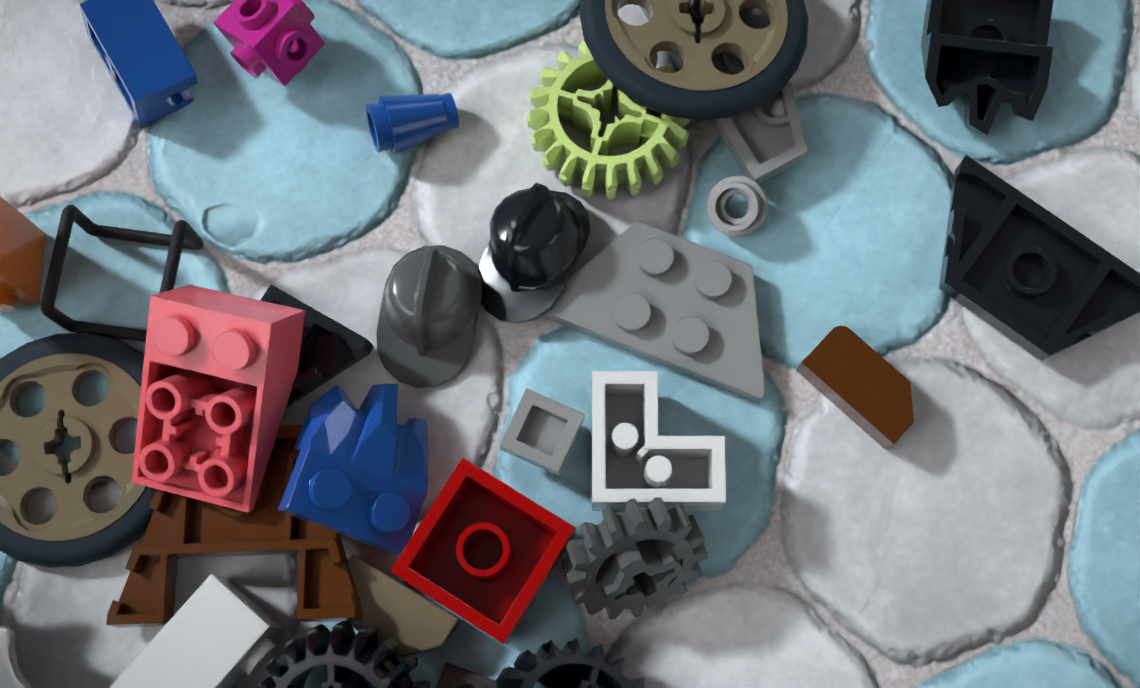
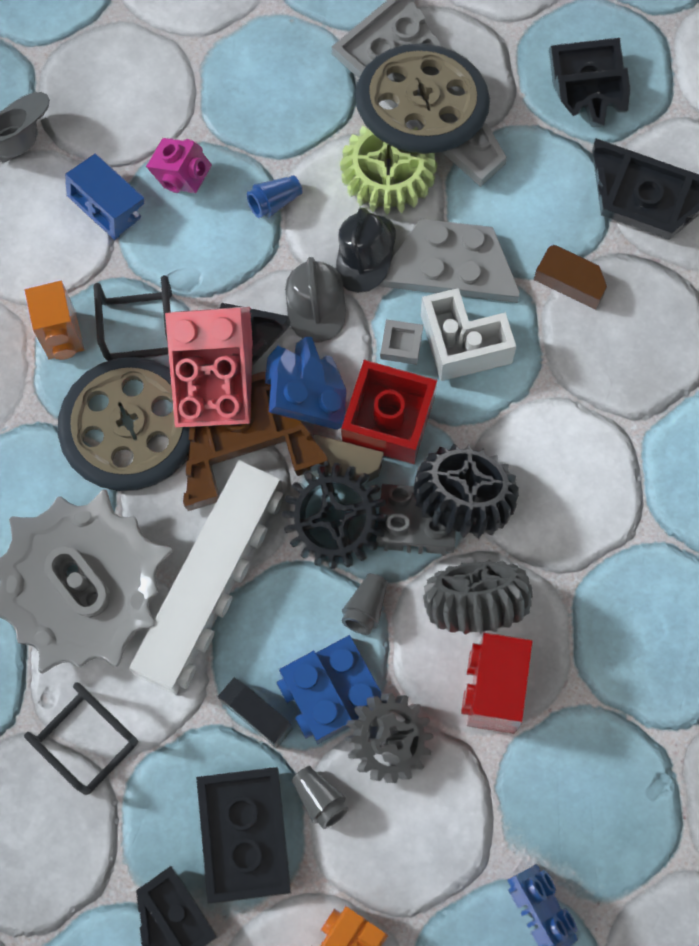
camera: 15 degrees left, 5 degrees down
dark grey gear [561,497,708,619] -> none
light grey plate [706,175,768,237] -> none

